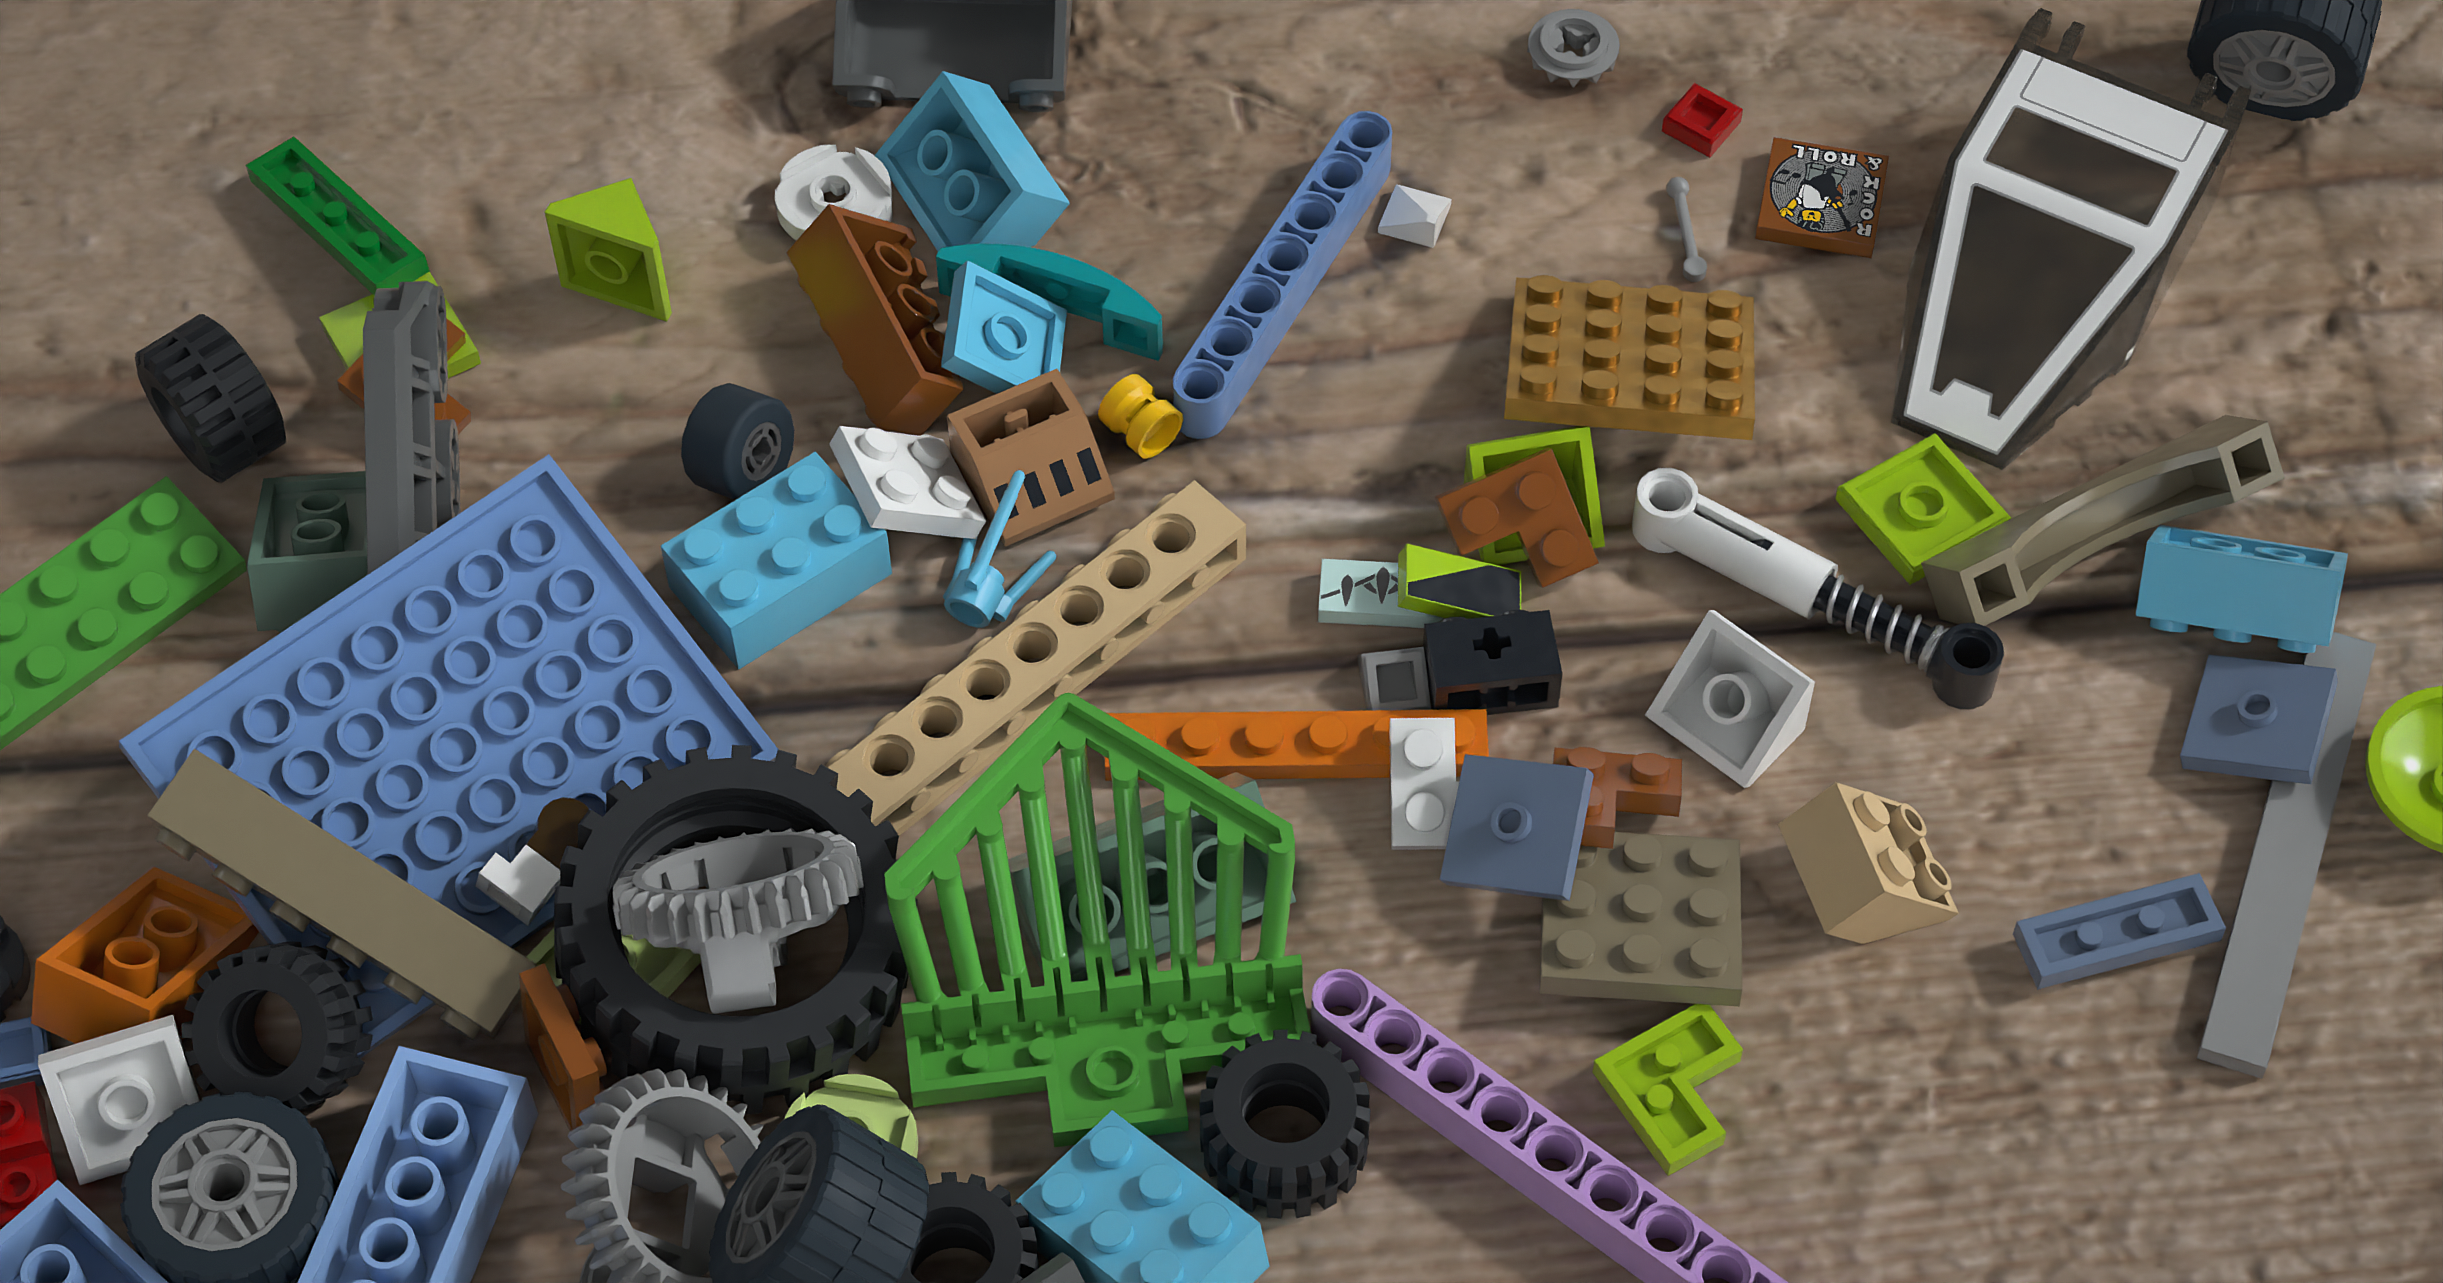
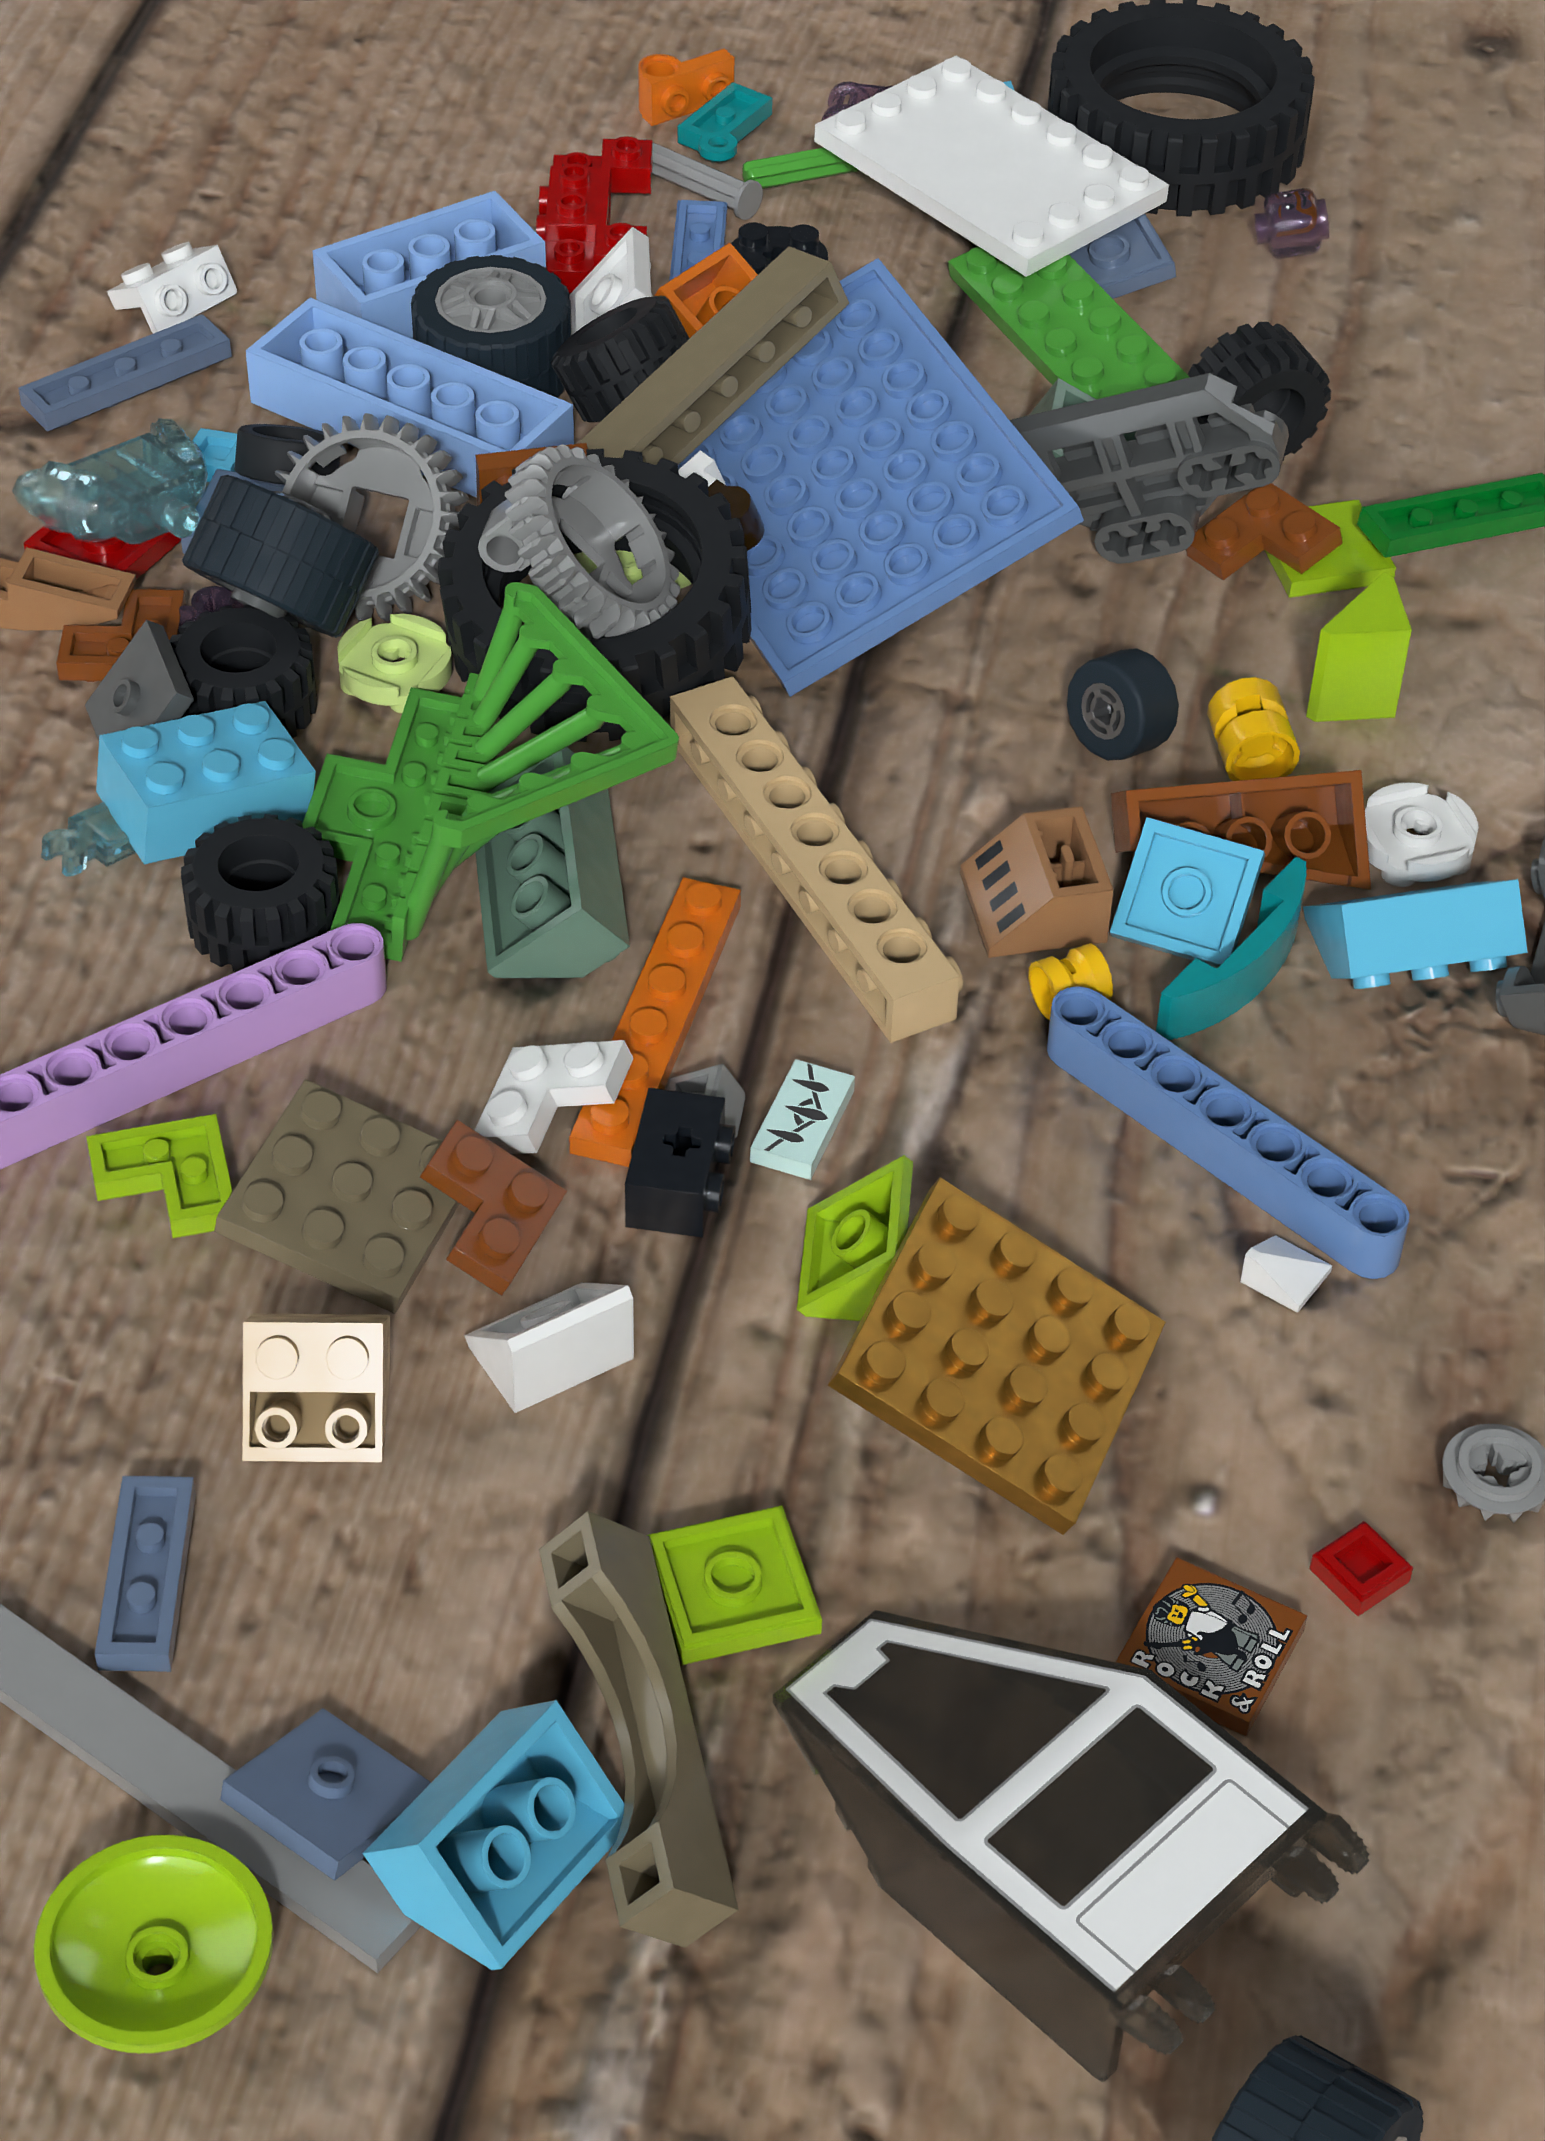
camera: 105 degrees right, 10 degrees down
medium azure brick [661,451,892,670] -> none
white plate [829,426,986,539] -> none
medium azure plant [943,470,1056,628] -> none
tile [1398,543,1521,619] -> none
dark orange plate [1434,448,1599,588] -> none
sand blue plate [1440,754,1594,901] -> none
piece [1632,468,2004,709] -> none
light grey hinge [1666,177,1707,282] -> none
none -> yellow wheel [1207,677,1300,781]

